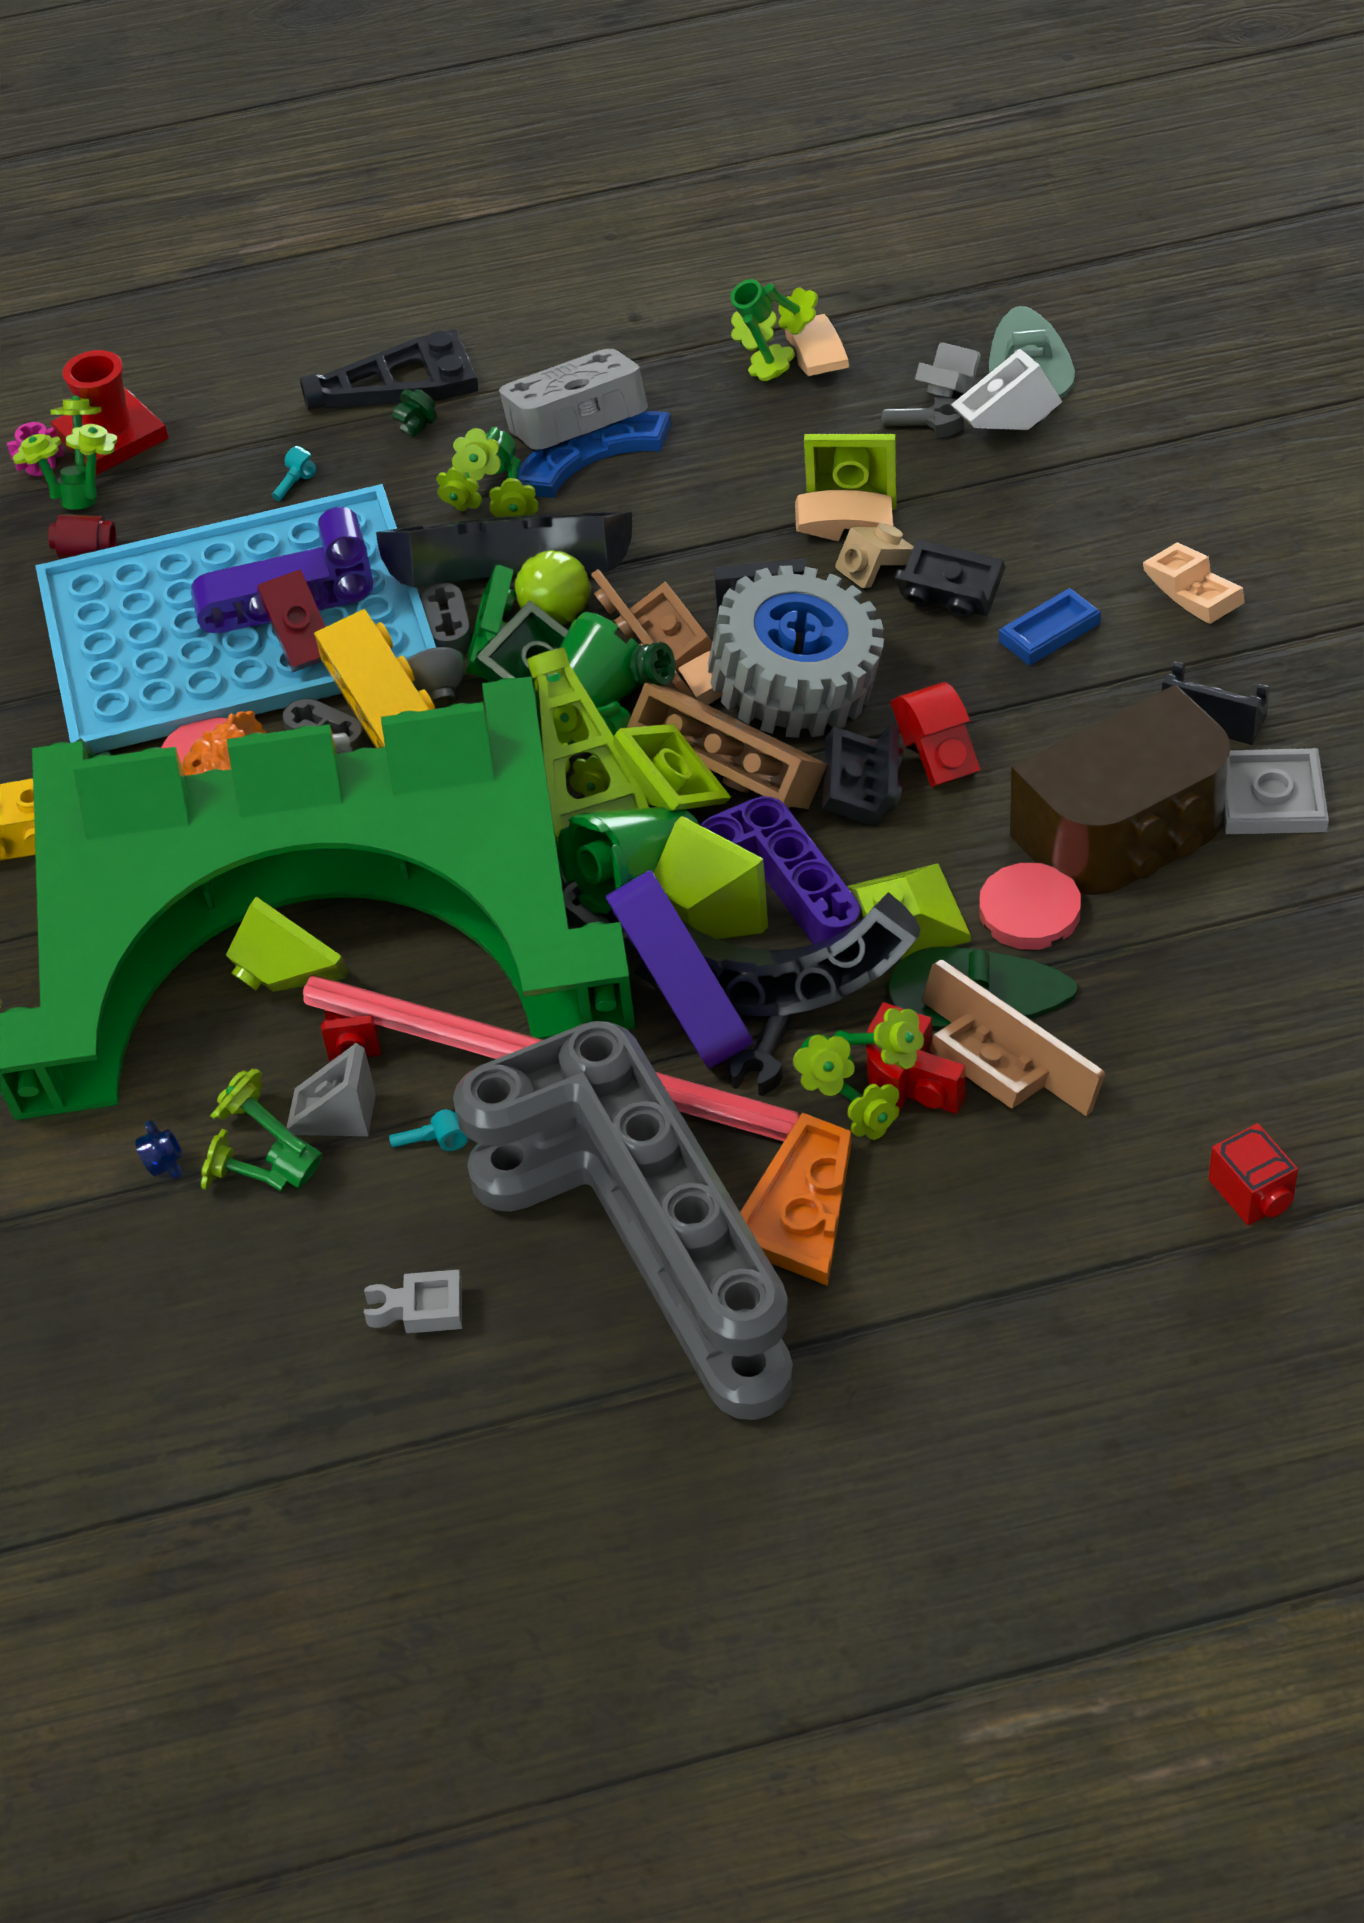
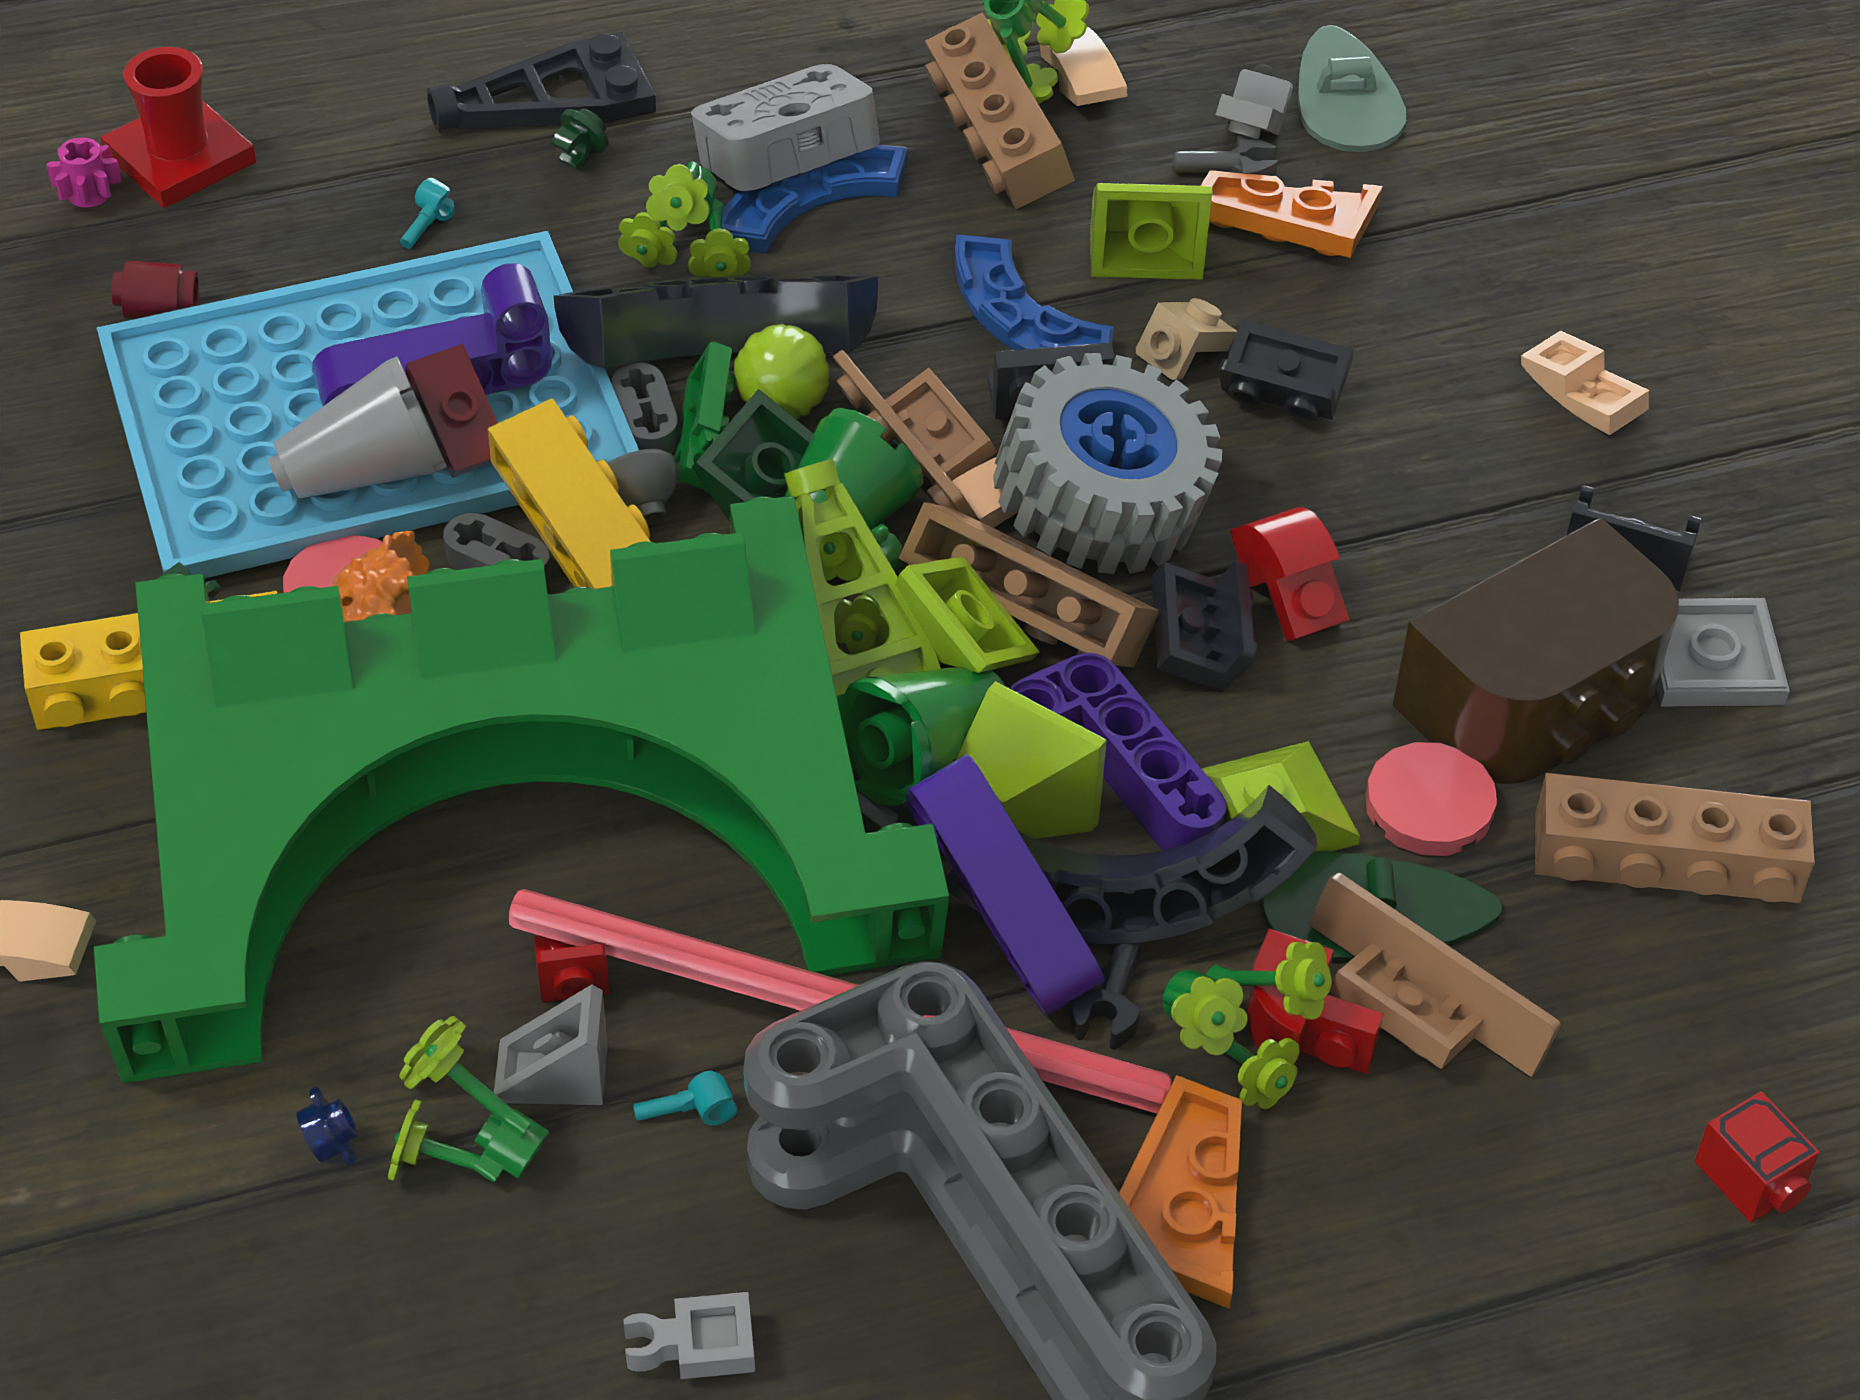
camera: 10 degrees left, 0 degrees up
plant [13,395,117,509] -> none
lime slope [226,897,350,991] -> none
dark green bush [630,642,676,686] -> none
light nougat slope [795,490,893,541] -> none
white slope [951,349,1062,430] -> none
blue tile [999,588,1101,666] -> none
none -> light grey cone [268,356,447,499]
none -> medium nougat brick [925,13,1075,209]
none -> blue tile [955,235,1114,350]
none -> orange wing [1201,170,1383,258]
none -> medium nougat brick [1535,773,1815,903]

